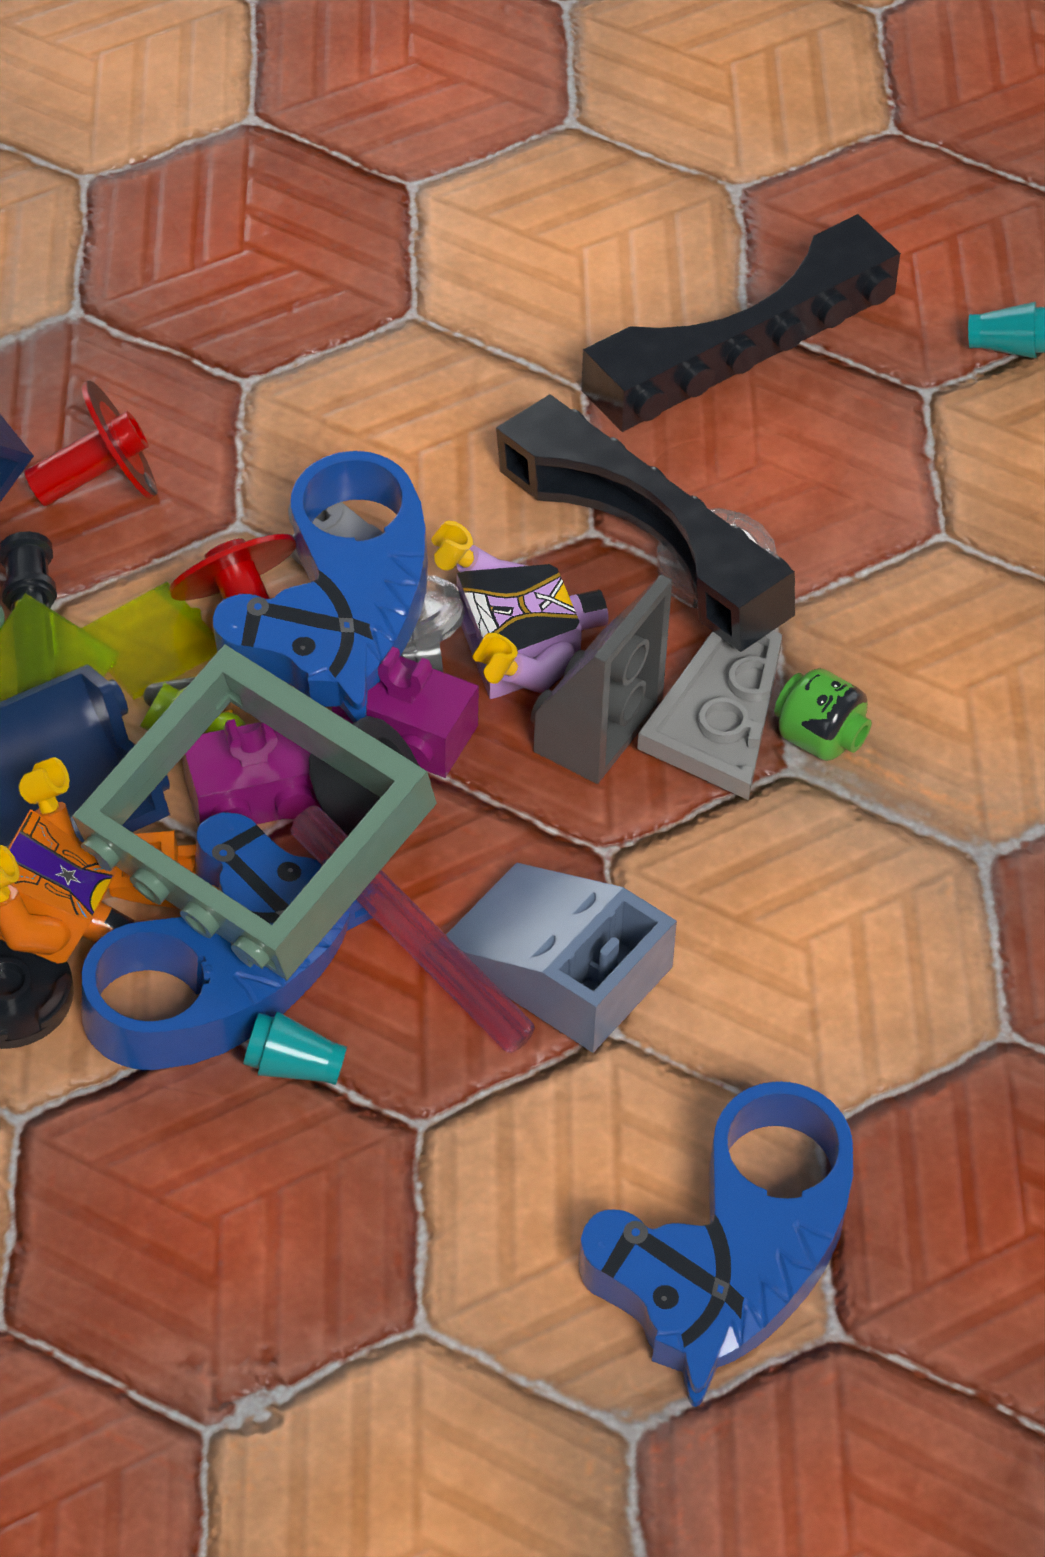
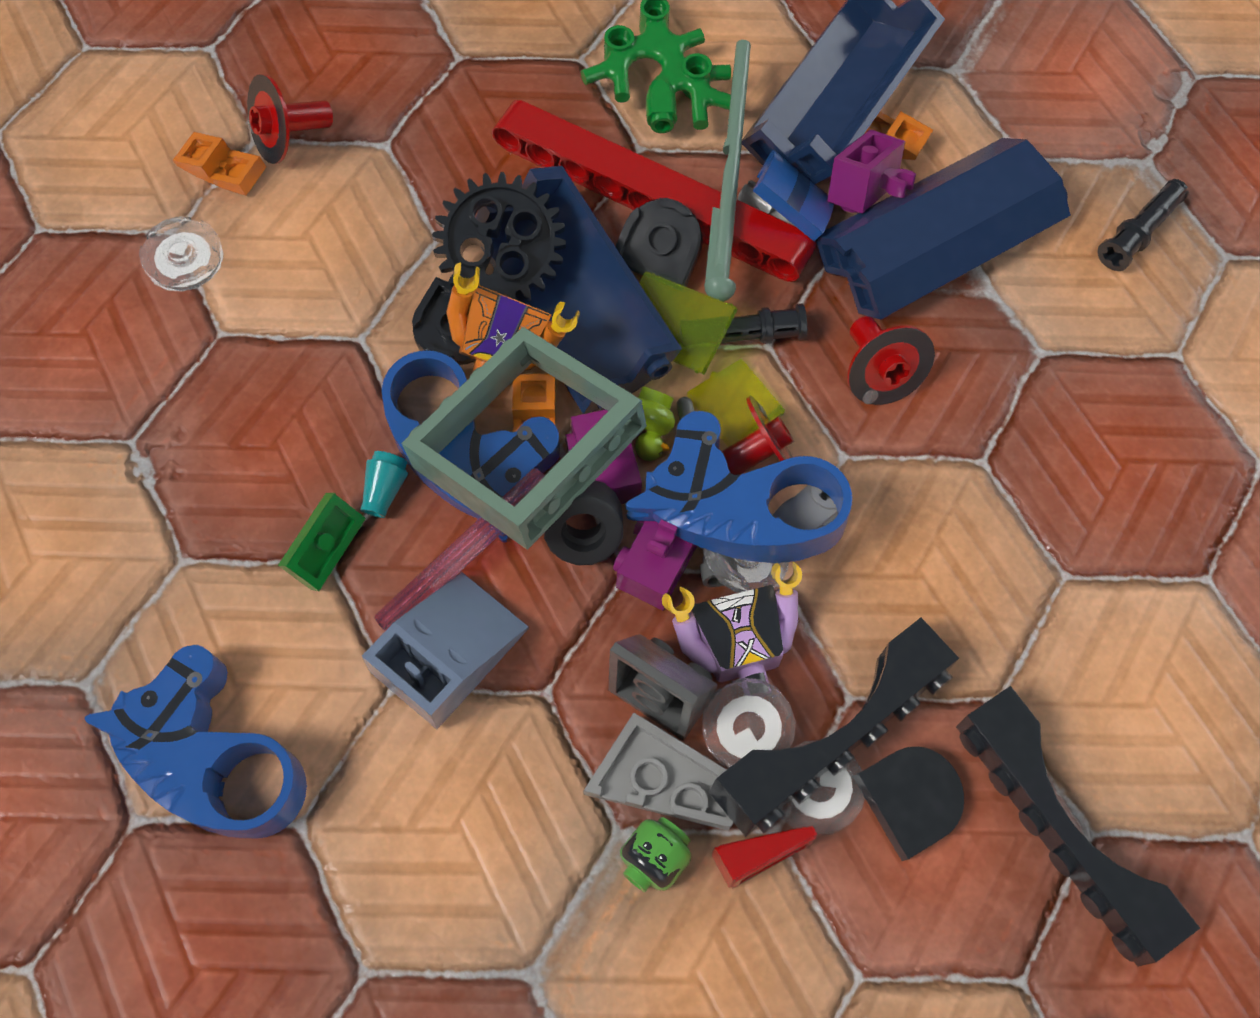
camera: 90 degrees right, 15 degrees up
none -> green plate [278,493,366,591]
none -> tile [702,678,796,768]
none -> red slope [712,826,818,889]
none -> black tile [853,747,964,861]

